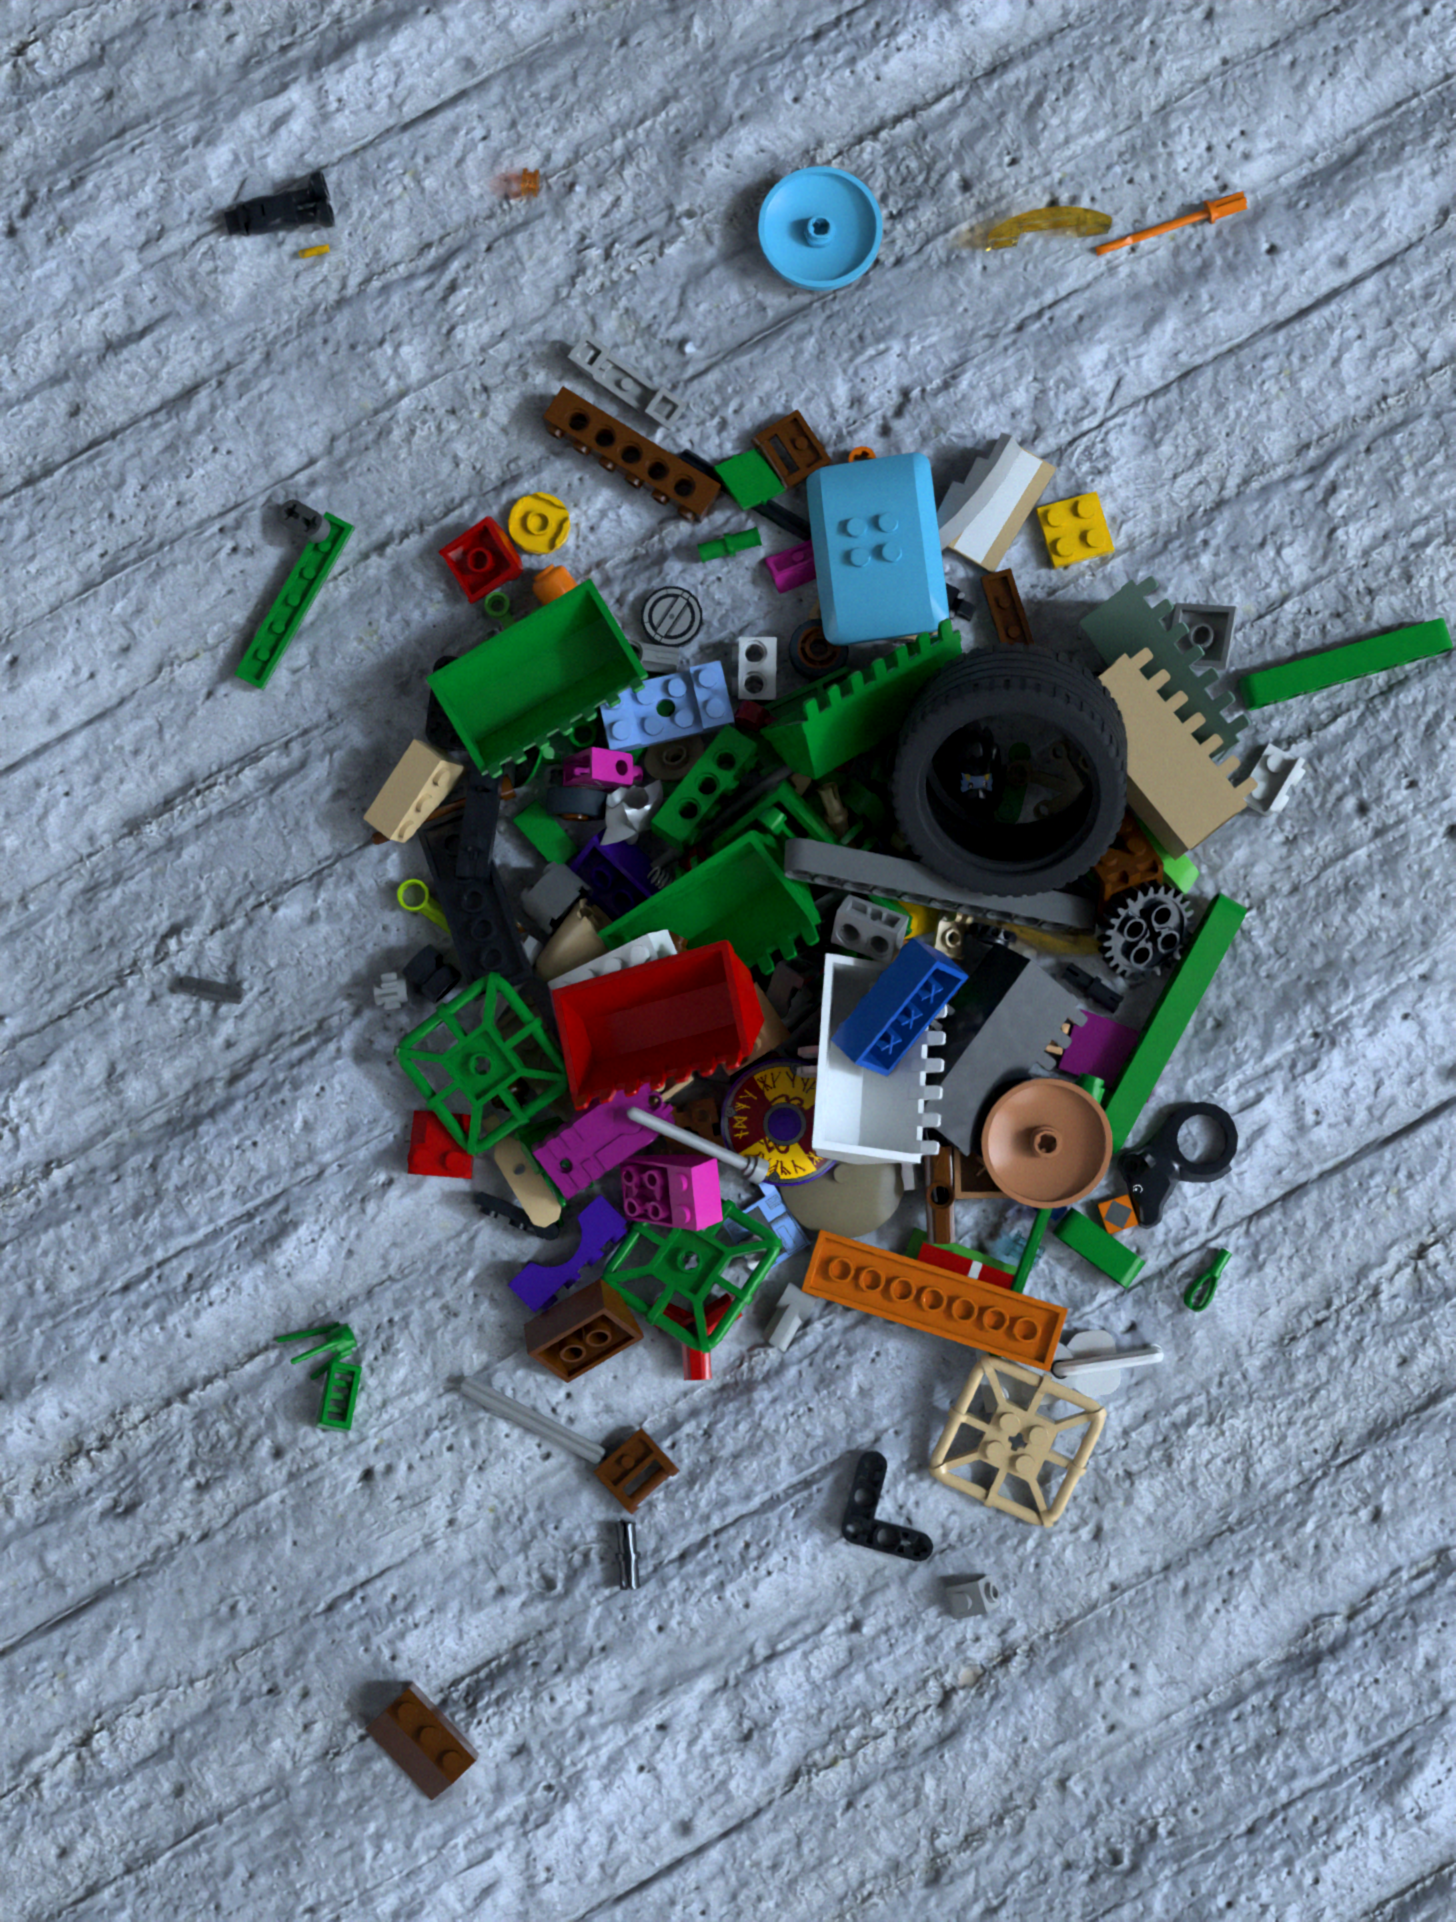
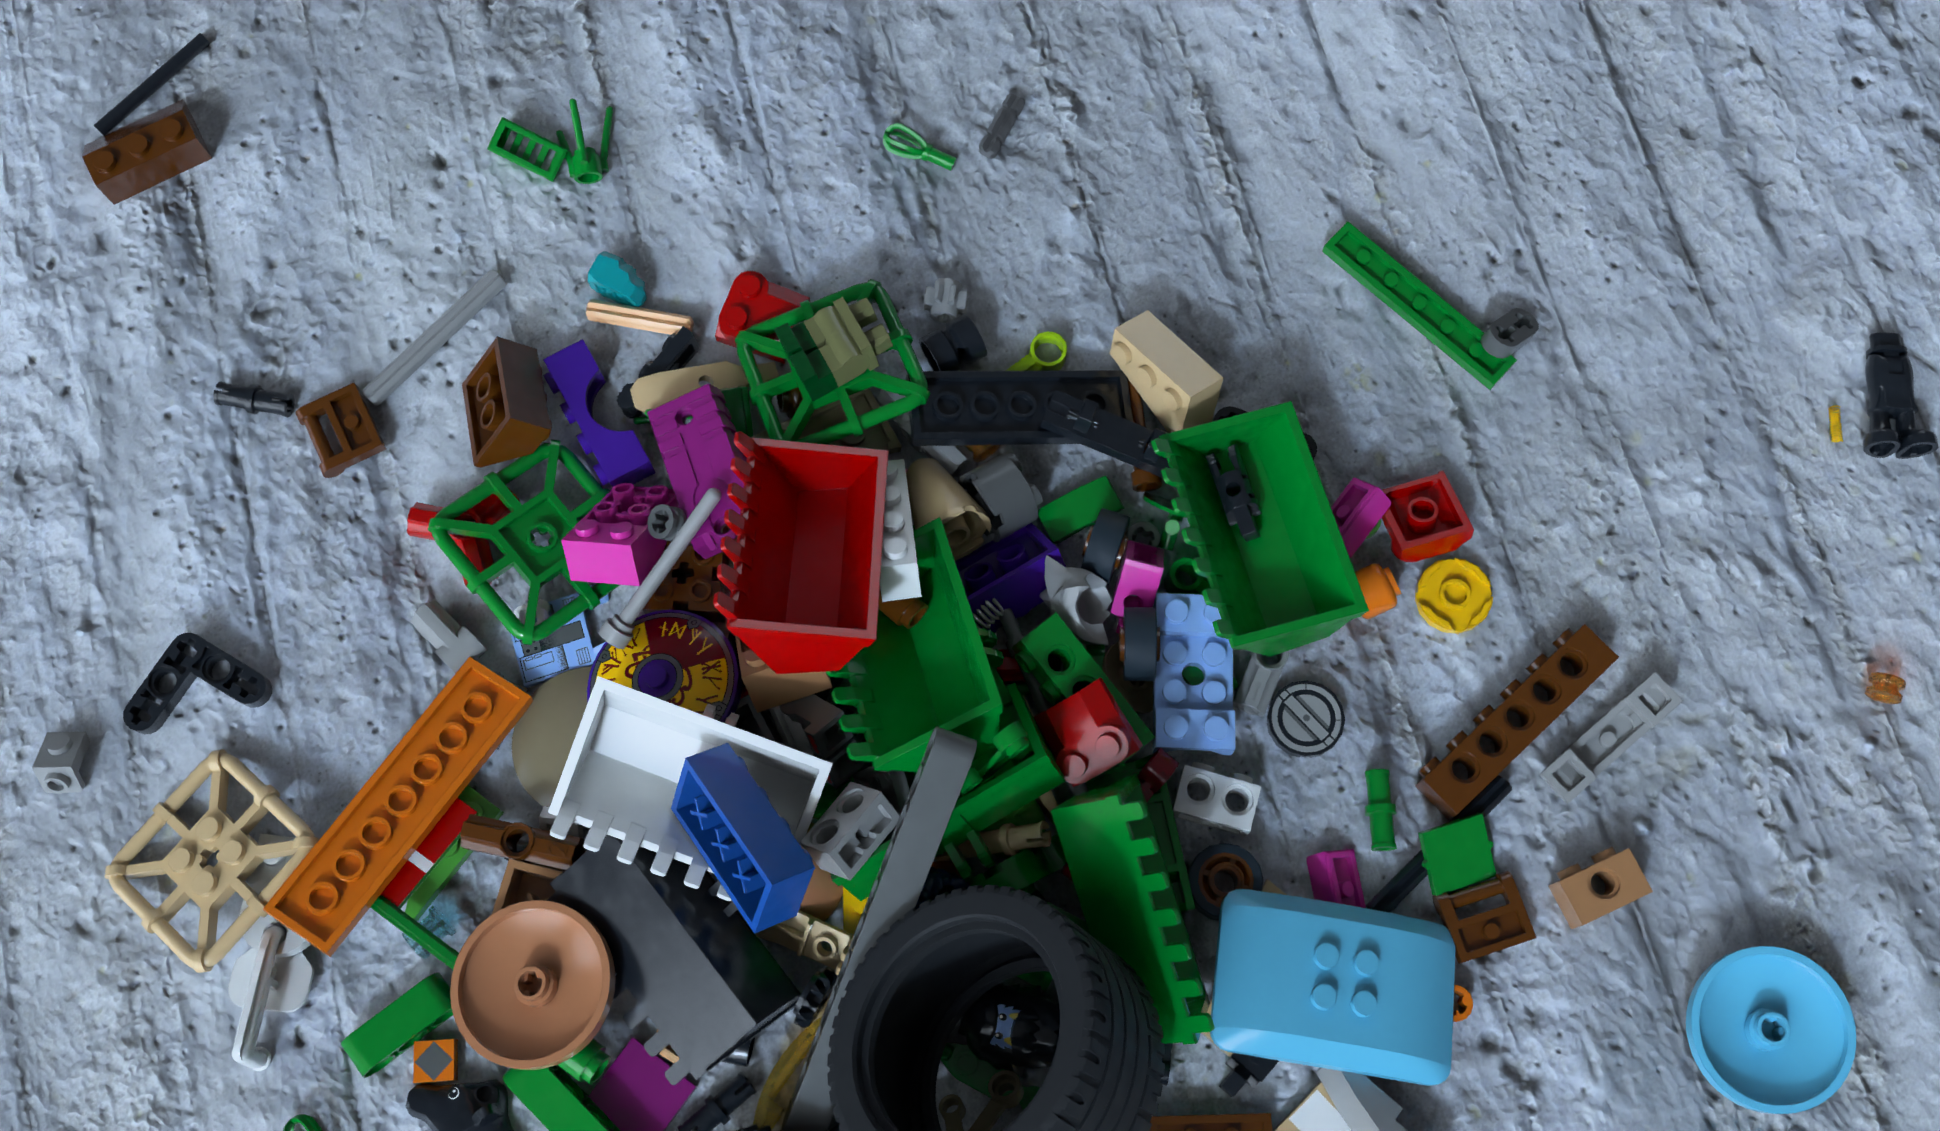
camera: 105 degrees right, 10 degrees down
none -> black bar [93,33,210,136]
none -> light nougat axle [586,299,694,335]
none -> teal rock [587,251,647,307]
none -> dark grey bush [647,504,687,541]
none -> olive hips [774,297,893,401]
none -> green piece [883,123,957,171]
none -> red slope [1034,677,1143,787]
none -> black wheel [1119,607,1160,681]
none -> black hinge [1206,444,1262,542]
none -> dark pink slope [1331,477,1391,559]
none -> medium nougat brick [1548,846,1653,929]

